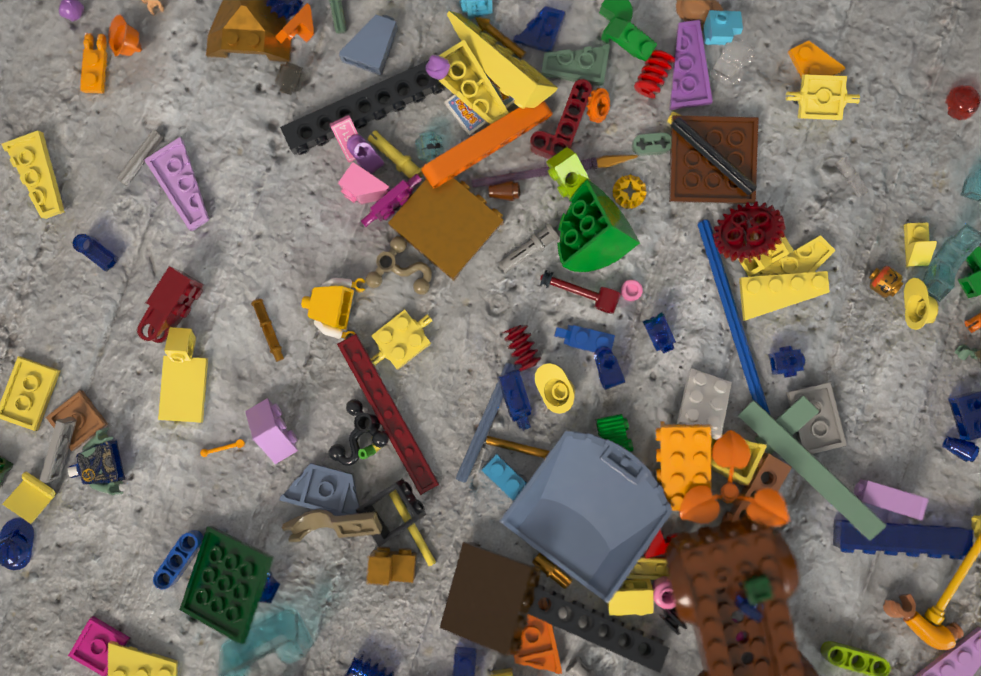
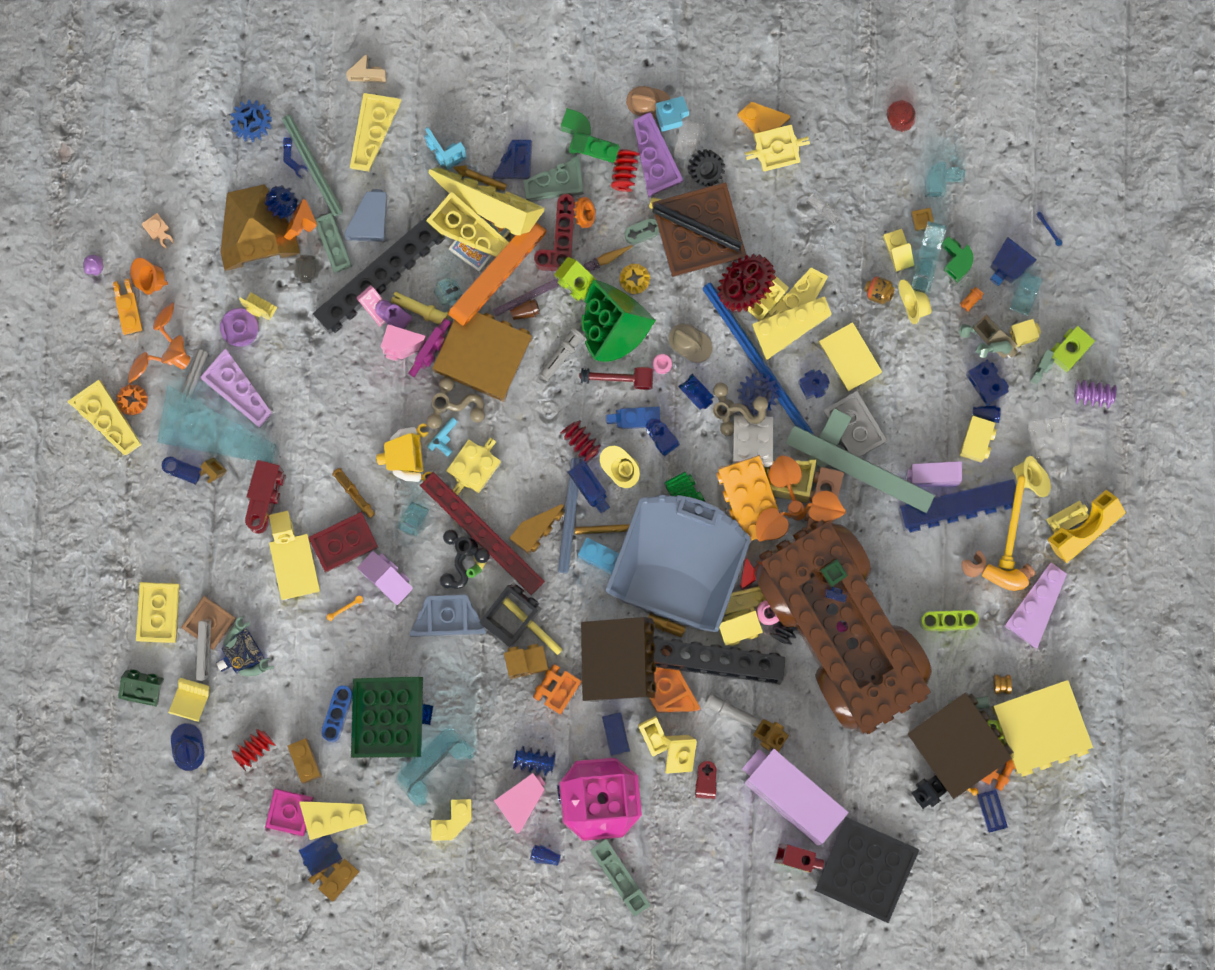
camera: 20 degrees left, 5 degrees down
dark tan piece [282,509,382,542] -> none
medium lavender piece [426,55,450,80] -> none
none -> orange gear [116,384,148,415]
none -> orange plant [128,302,191,384]
none -> clear light blue wing [157,385,276,464]
none -> pearl gold tile [200,457,227,483]
none -> medium lavender tile [220,308,259,347]
none -> red piece [231,729,276,771]
none -> light yellow piece [239,292,277,321]
none -> pearl gold brick [287,738,322,784]
none -> dark red plate [308,512,379,573]
none -> sand green tile [315,212,352,273]
none -> clear light blue slope [397,502,429,537]
none -> medium azure hose [427,417,457,457]
none -> pearl gold slope [509,504,565,555]
none -> orange plate [533,664,582,715]
none -> dark tan piece [669,324,712,363]
none -> black tyre [687,149,725,187]
none -> dark tan piece [713,383,768,436]
none -> clear blue gear [737,373,780,415]
none -> light yellow tile [819,322,882,392]
none -> pearl gold plate [911,207,935,231]
none -> light yellow brick [959,416,997,463]

